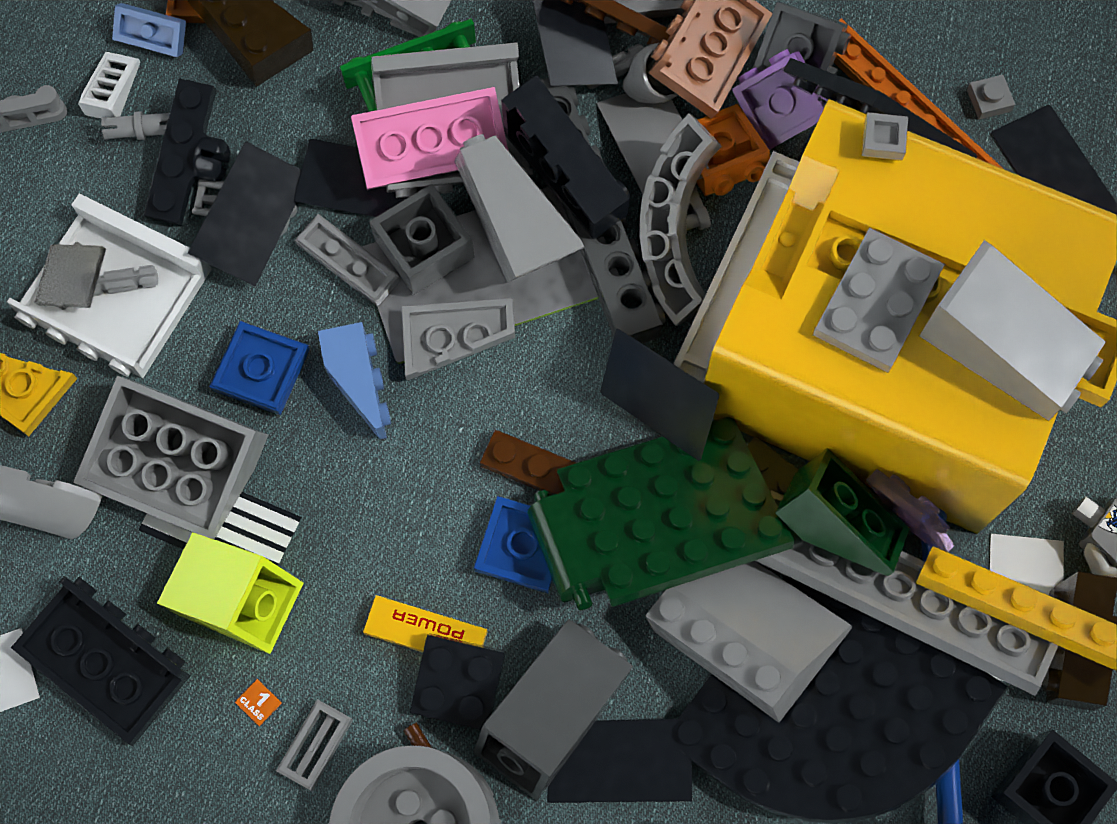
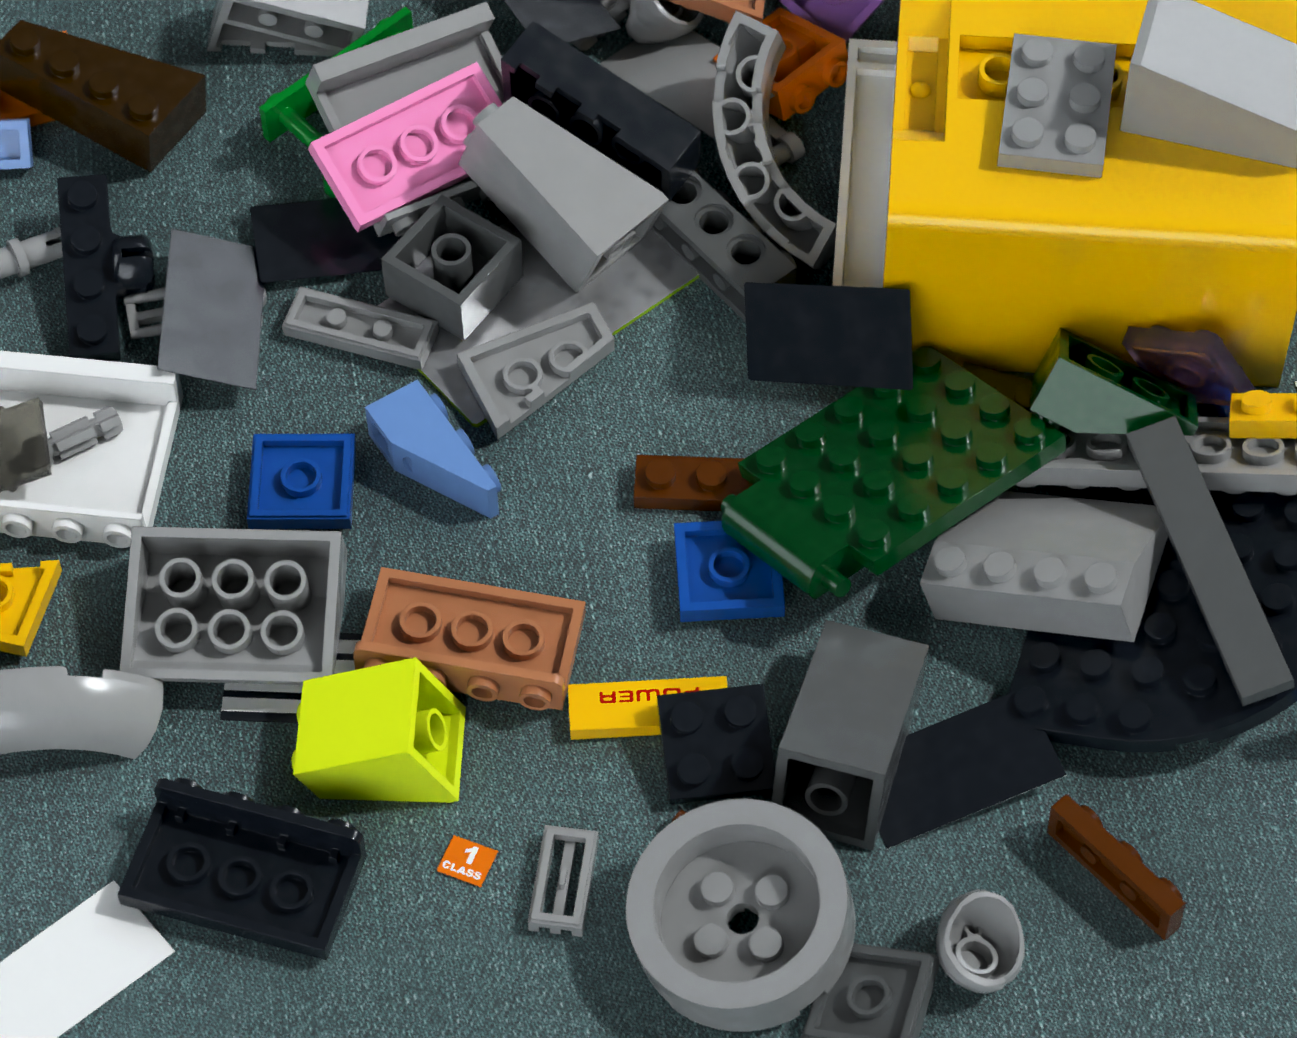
camera: 20 degrees left, 15 degrees down
none -> nougat bracket [353,567,586,711]
none -> dark grey tile [1126,416,1294,706]

